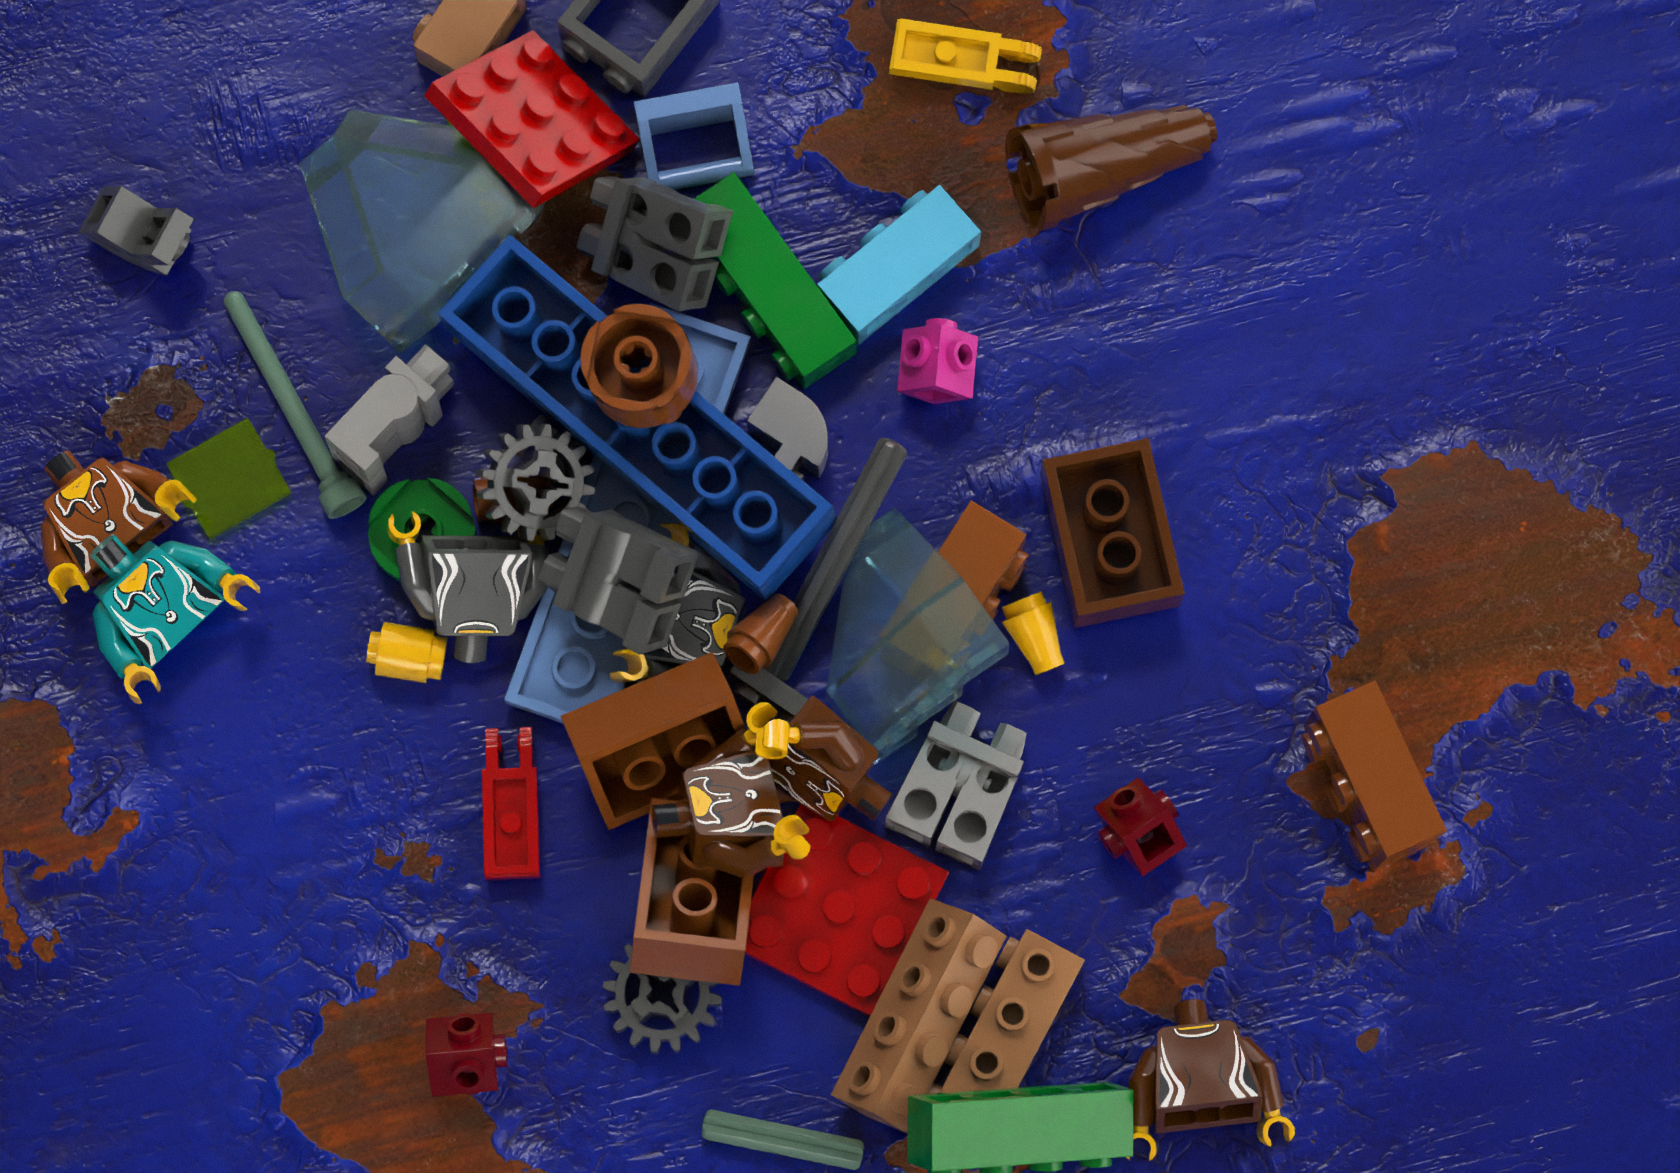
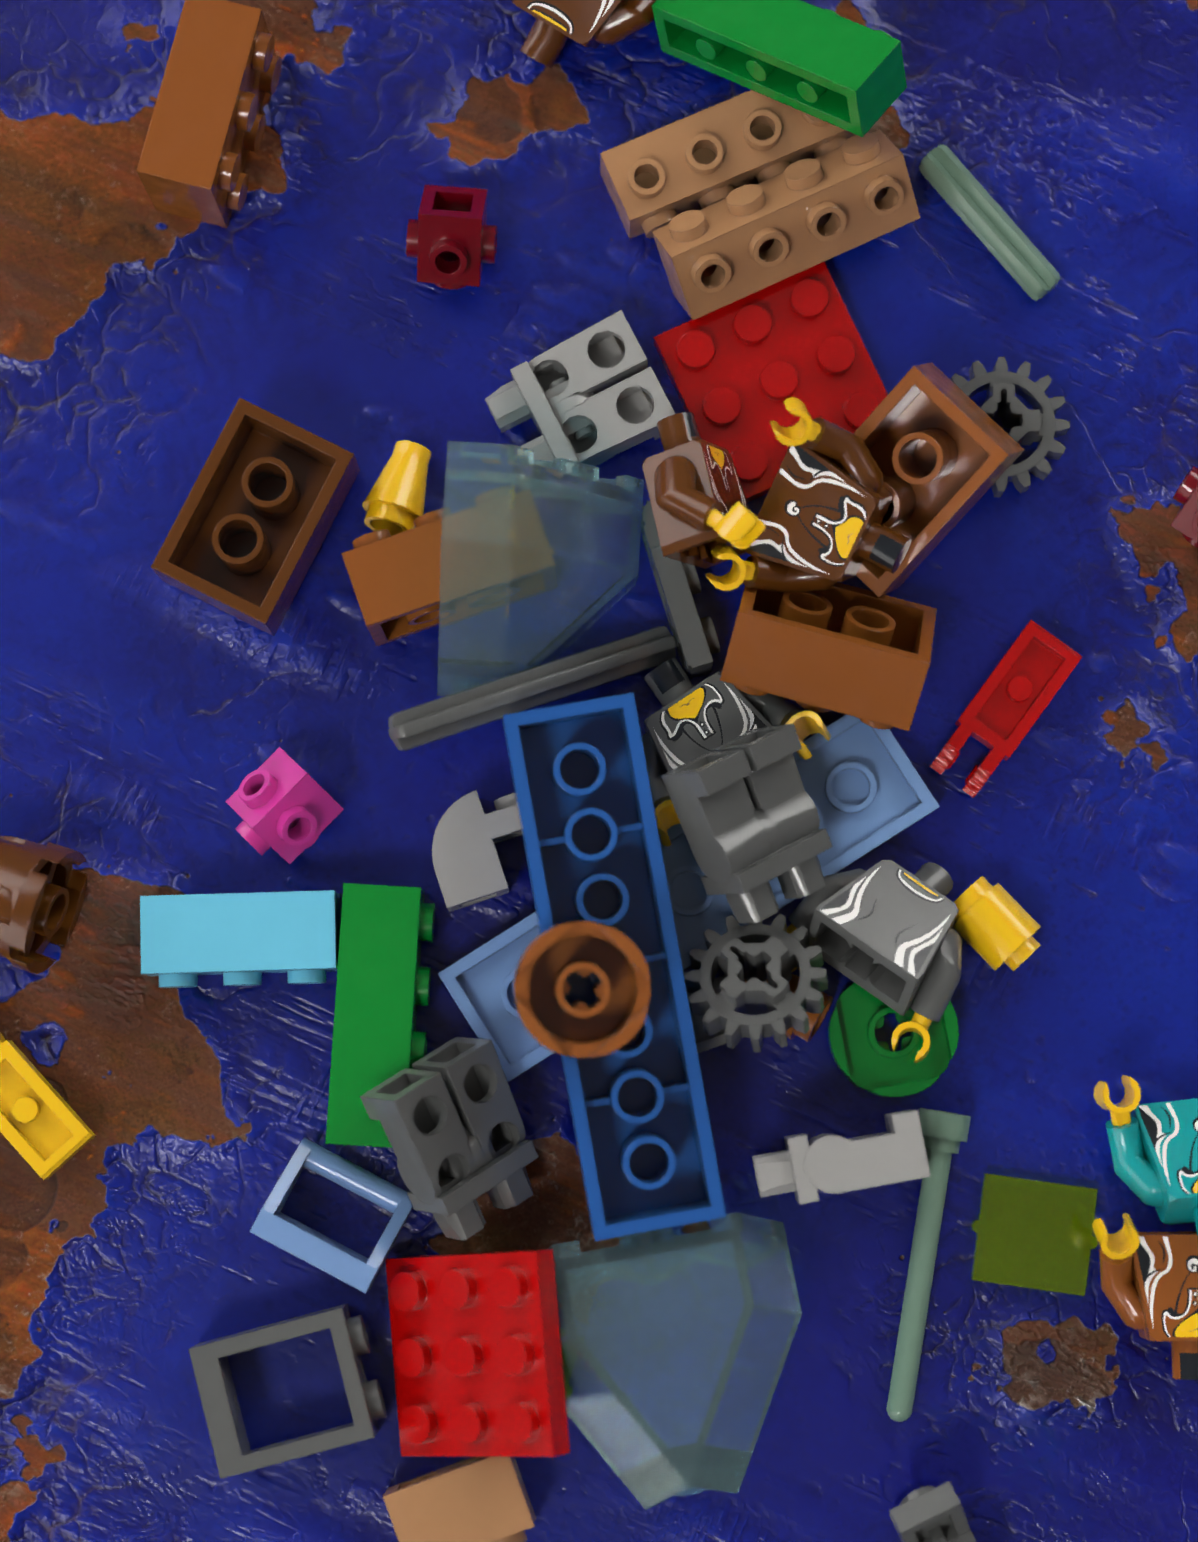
camera: 140 degrees left, 5 degrees up
dark orange cone [723,593,799,674] -> none

